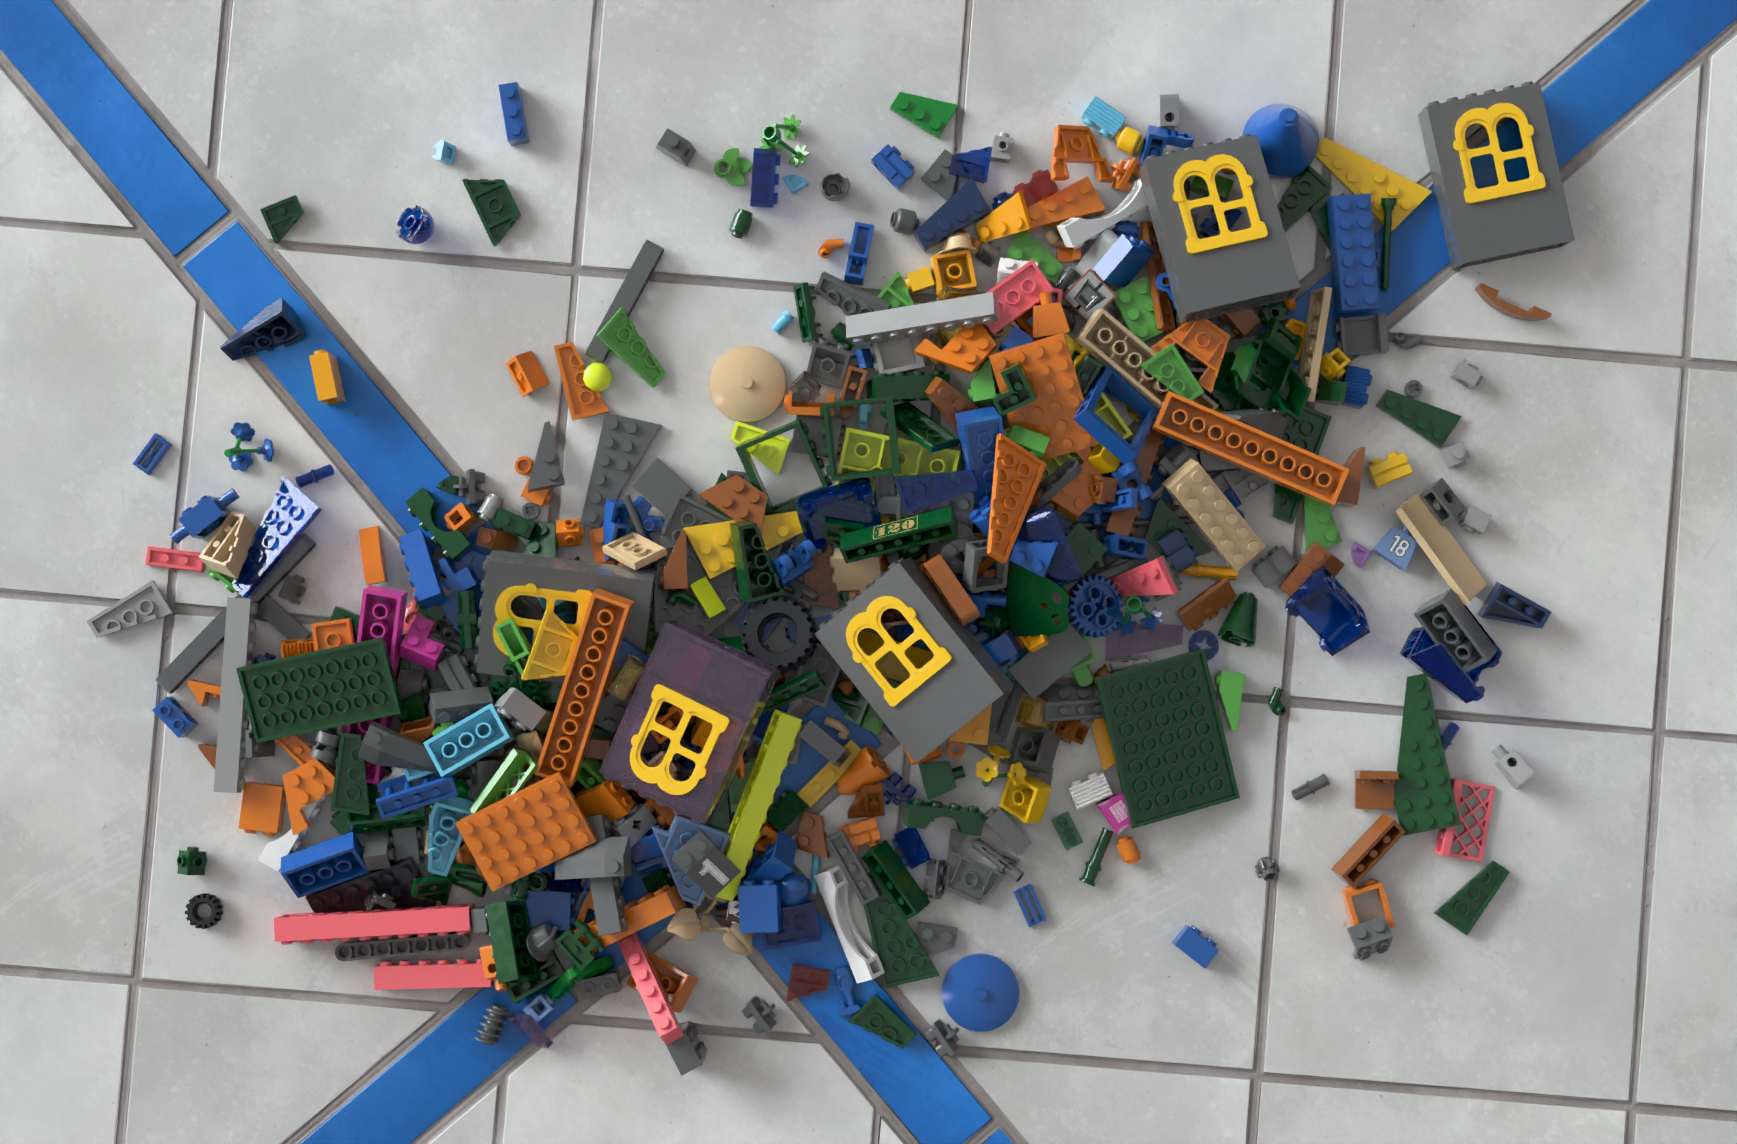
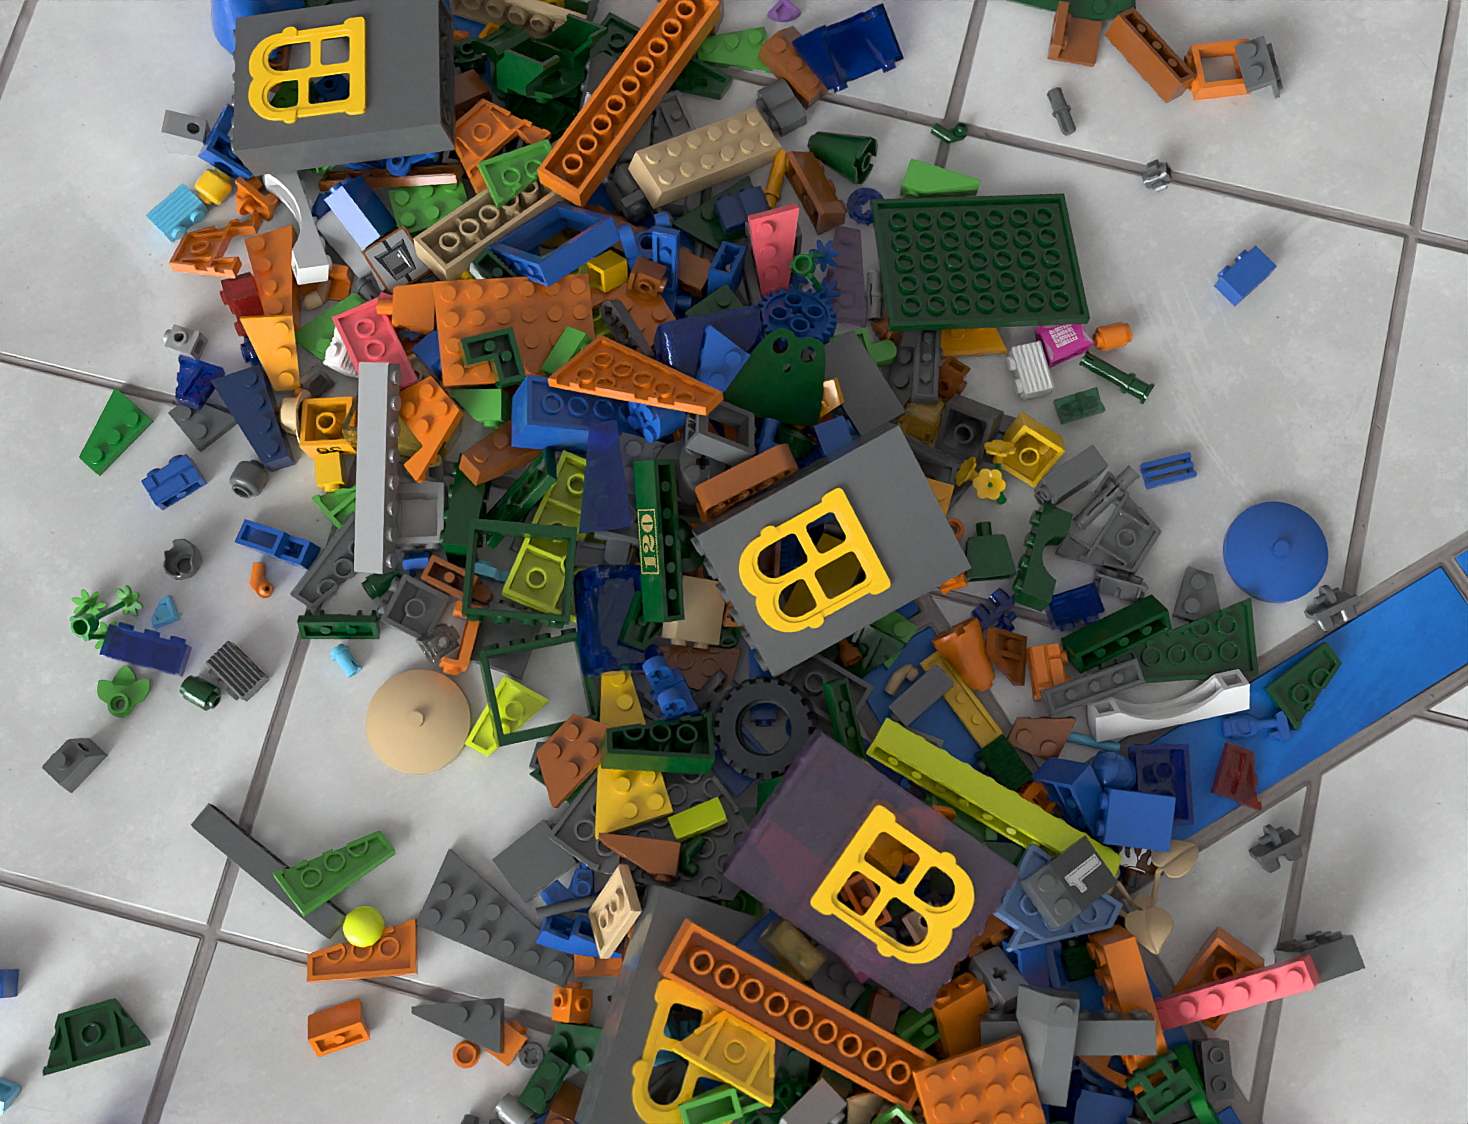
camera: 80 degrees left, 10 degrees down
none -> dark grey brick [206,641,270,701]

